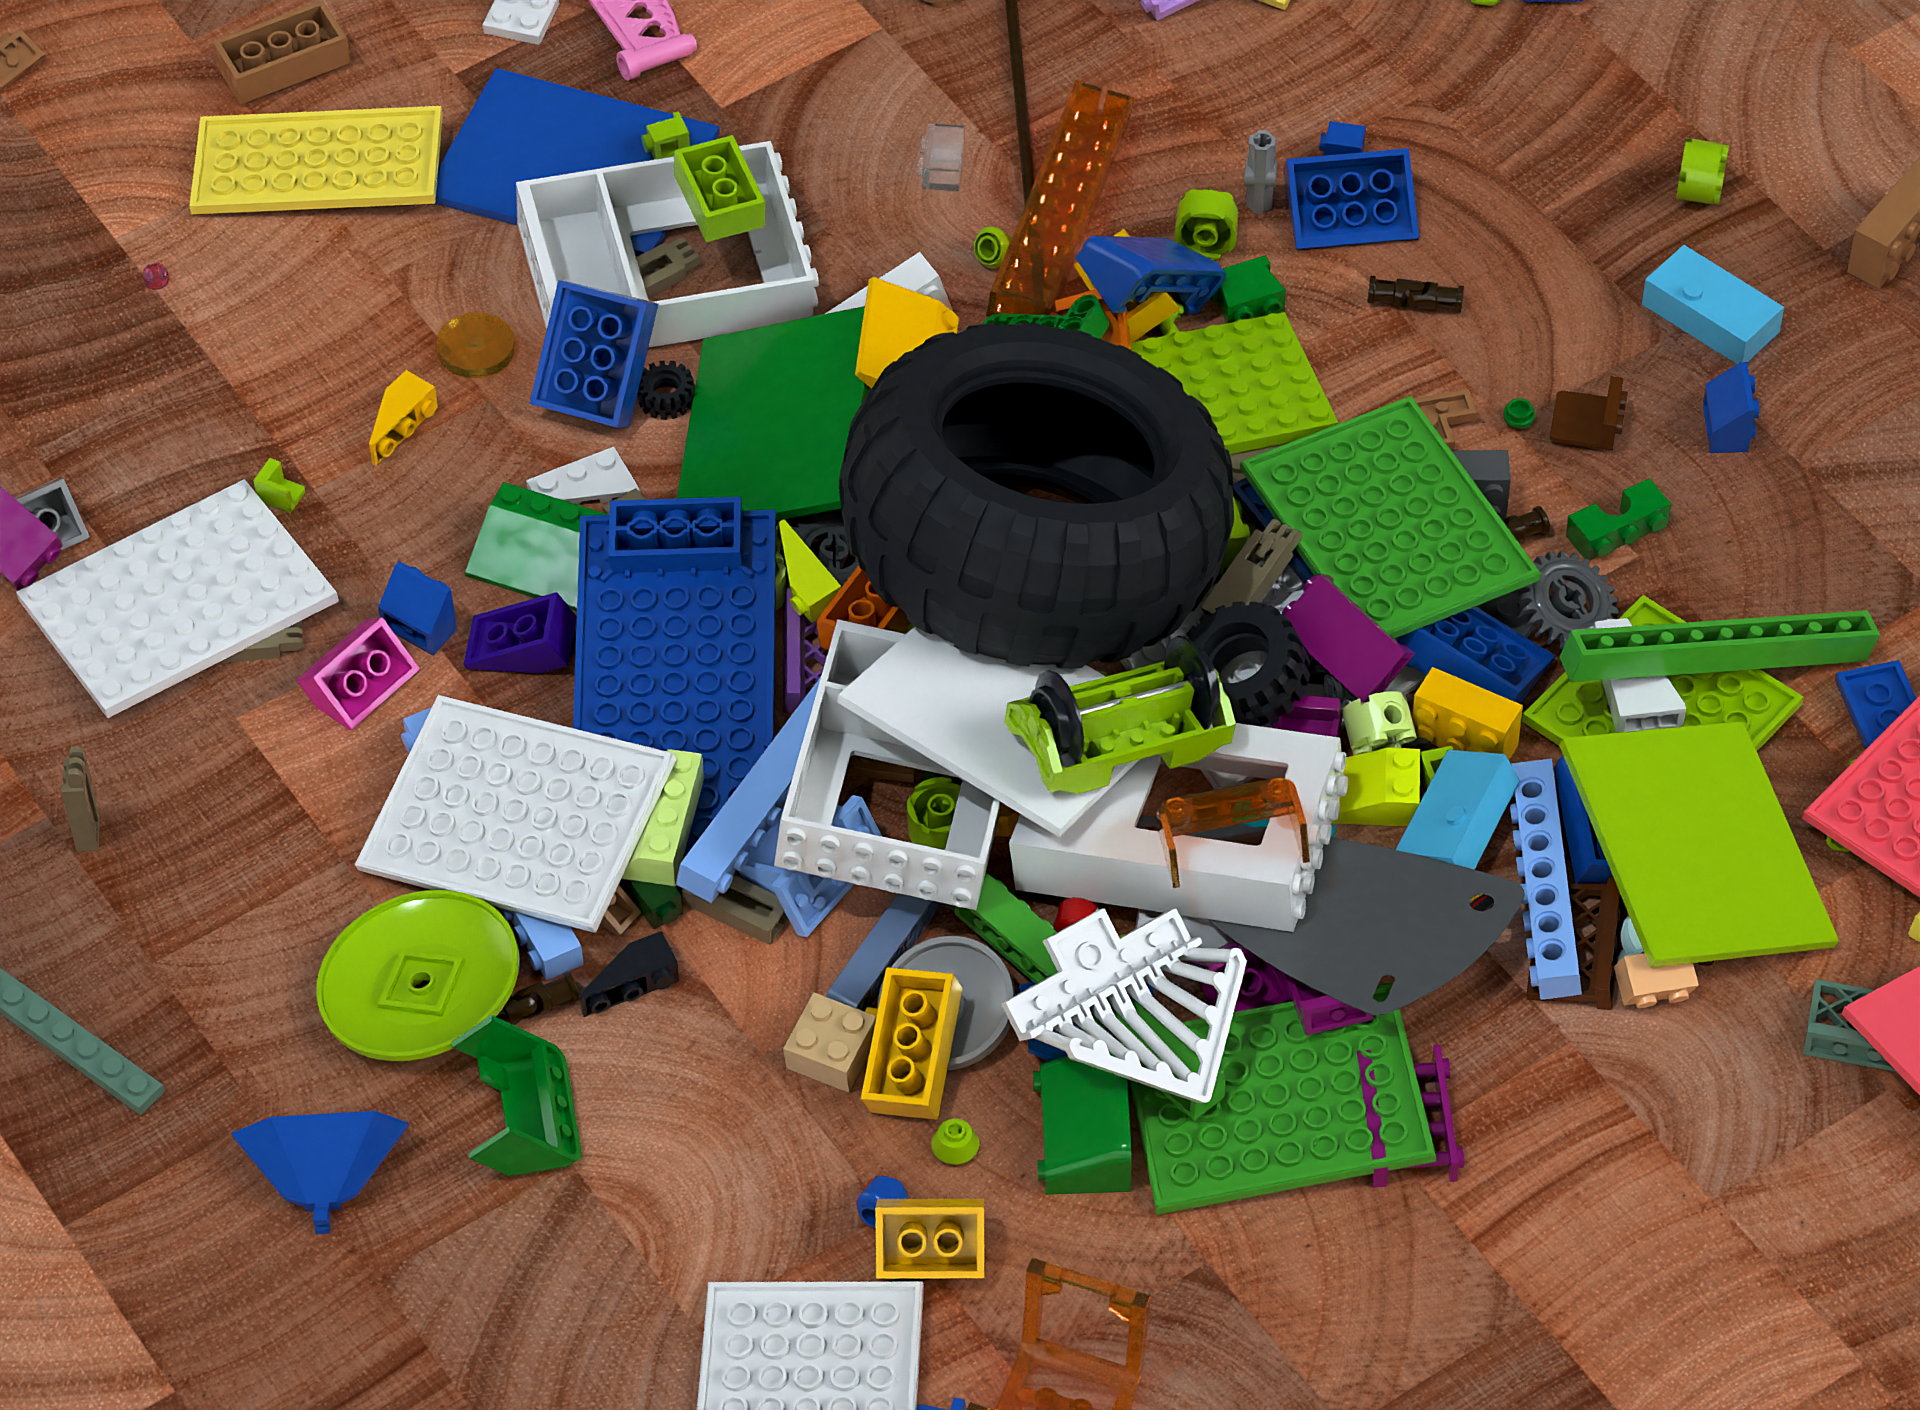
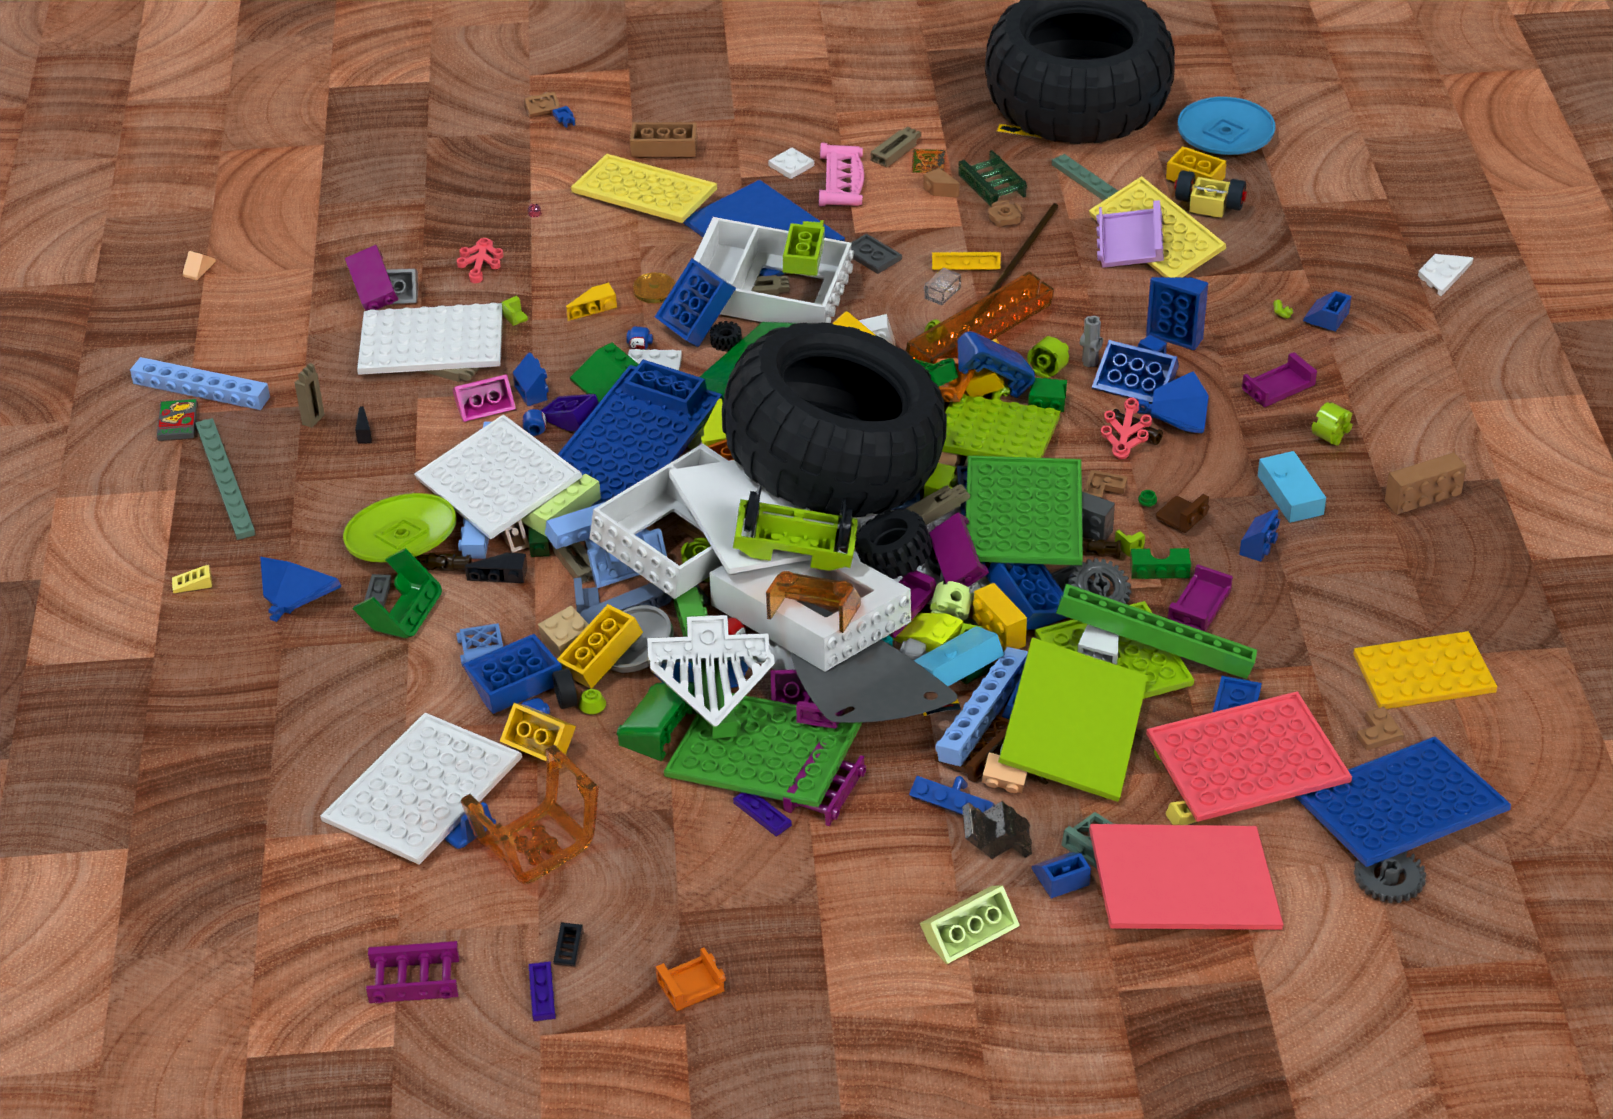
camera: 30 degrees right, 10 degrees down
none -> light yellow slope [172,565,212,593]
none -> black slope [355,406,372,444]
none -> dark grey plate [364,574,392,607]
none -> coral plant [456,238,503,283]
none -> medium blue piece [456,623,504,667]
none -> blue slope [463,634,562,714]
none -> blue head [522,409,546,436]
none -> blue plate [552,106,575,128]
none -> black tyre [552,668,577,709]
none -> sand blue panel [574,577,600,614]
none -> blue head [626,326,653,350]
none -> dark purple tile [733,792,792,837]
none -> dark grey tile [851,234,902,274]
none -> light grey head [900,638,928,661]
none -> blue plate [909,776,995,824]
none -> yellowish green slope [920,886,1020,964]
none -> yellow fence [932,252,1000,270]
none -> clear smoke bracket [962,801,1032,859]
none -> blue slope [1031,852,1091,898]
none -> coral plant [1101,398,1152,459]
none -> lime panel [1115,530,1145,557]
none -> blue panel [1137,371,1209,433]
none -> blue slope [1146,277,1208,351]
none -> magenta panel [1168,564,1233,632]
none -> magenta panel [1242,352,1317,408]

